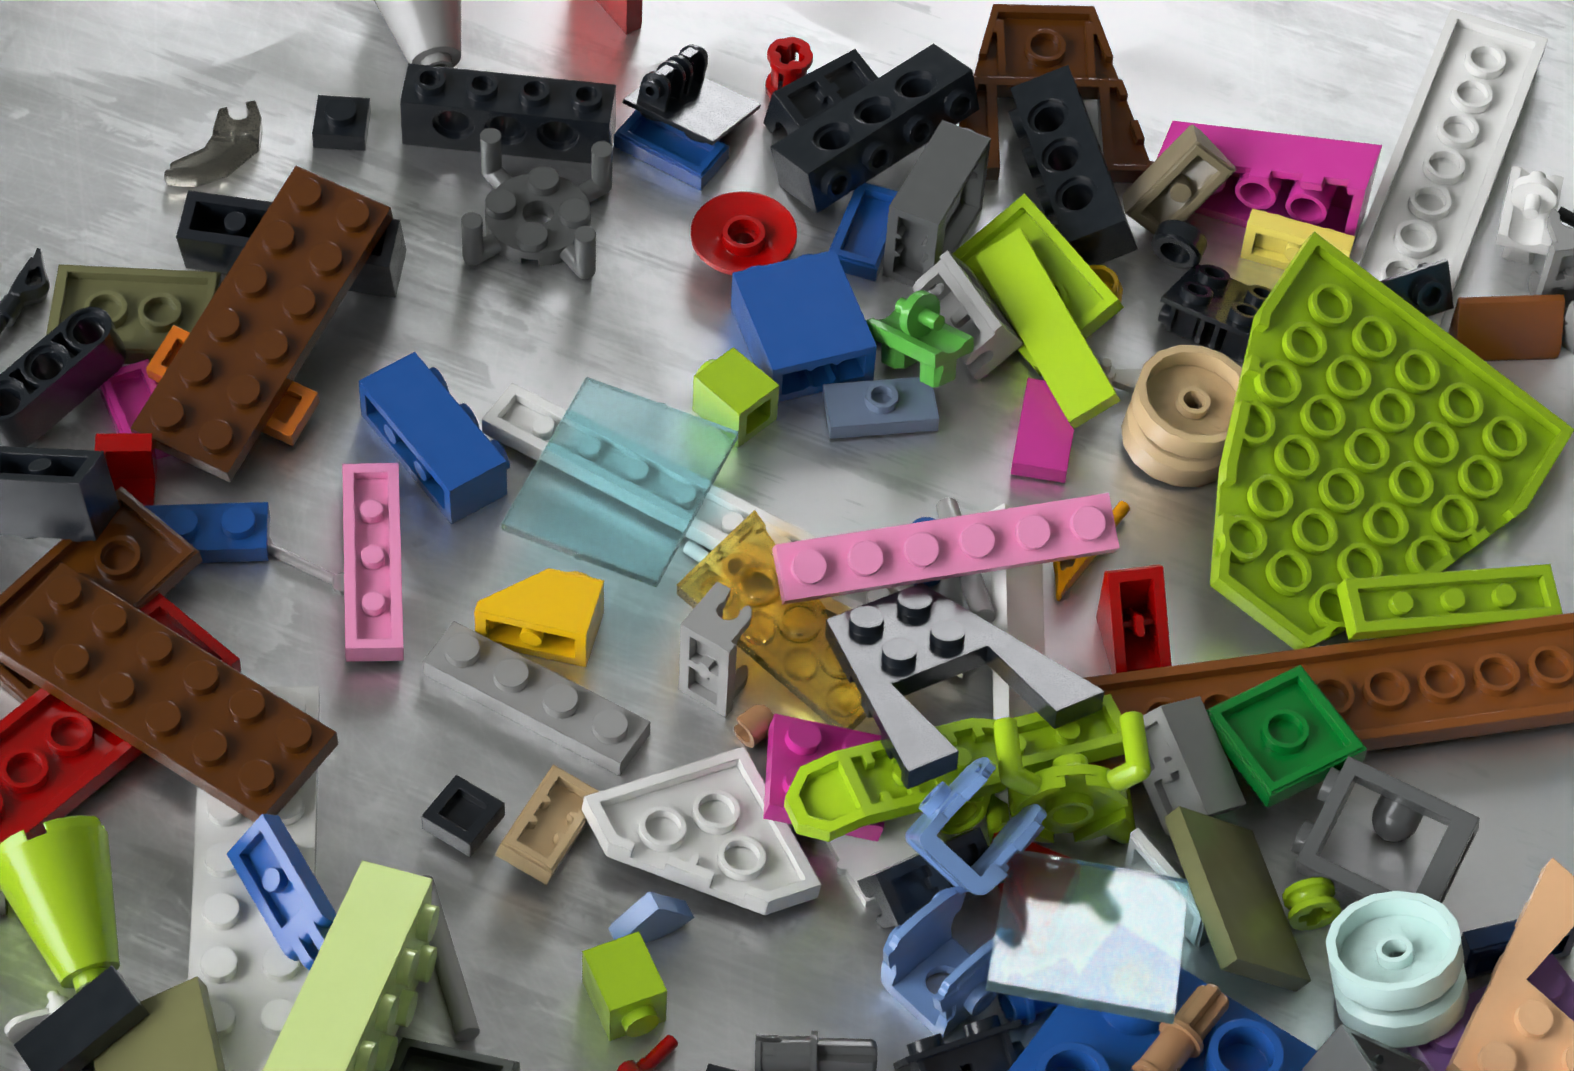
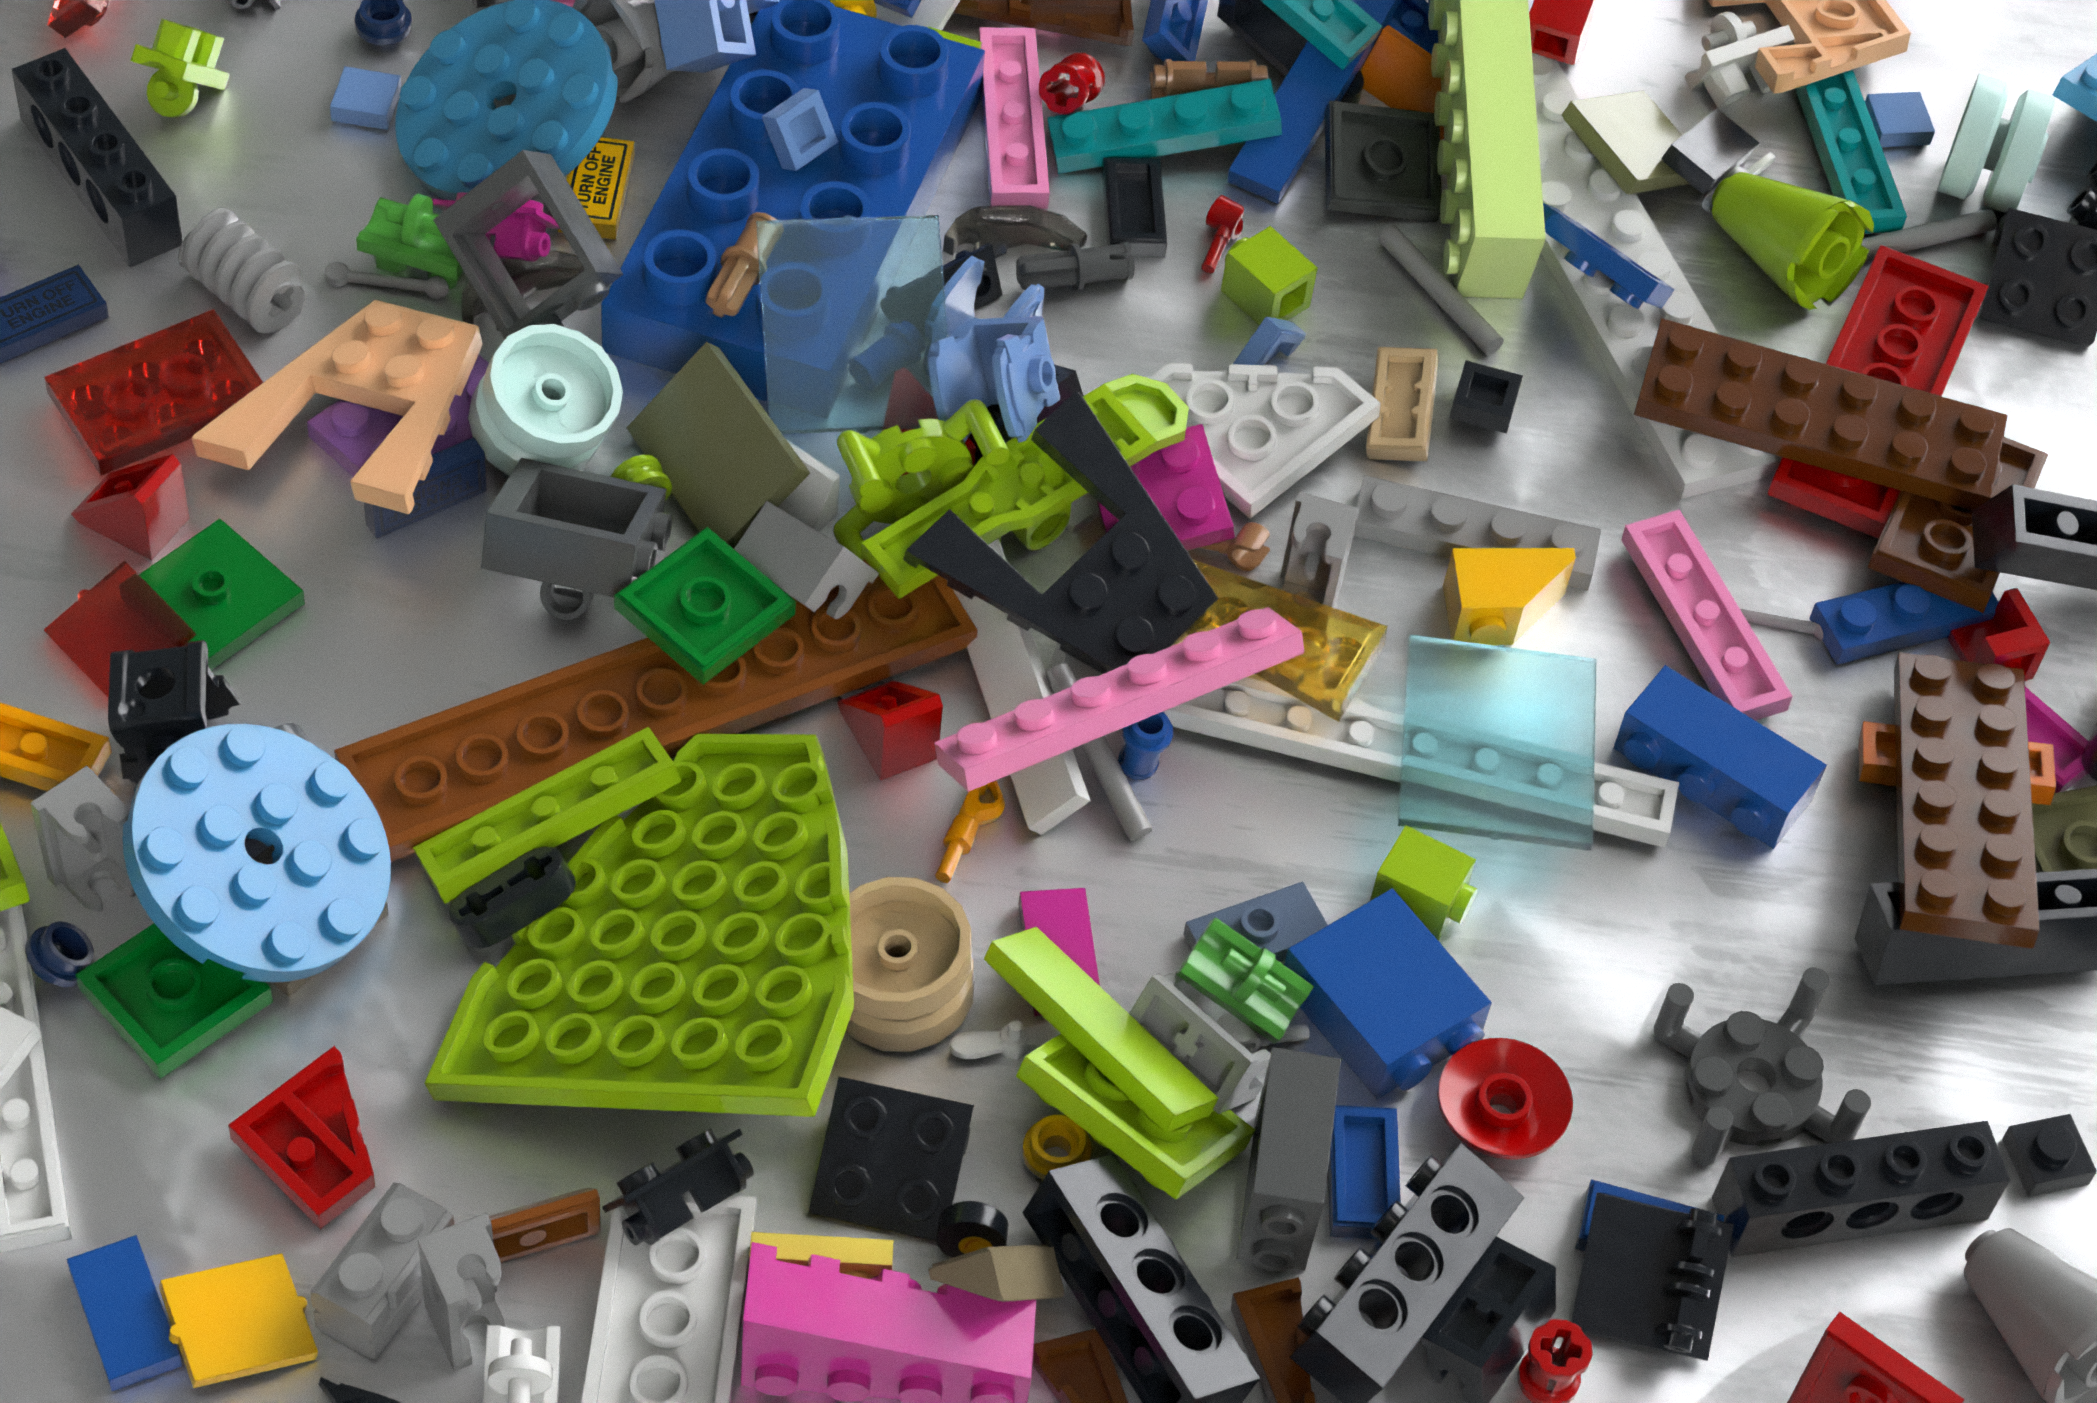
camera: 160 degrees right, 0 degrees up
none -> black beam [449,846,576,949]

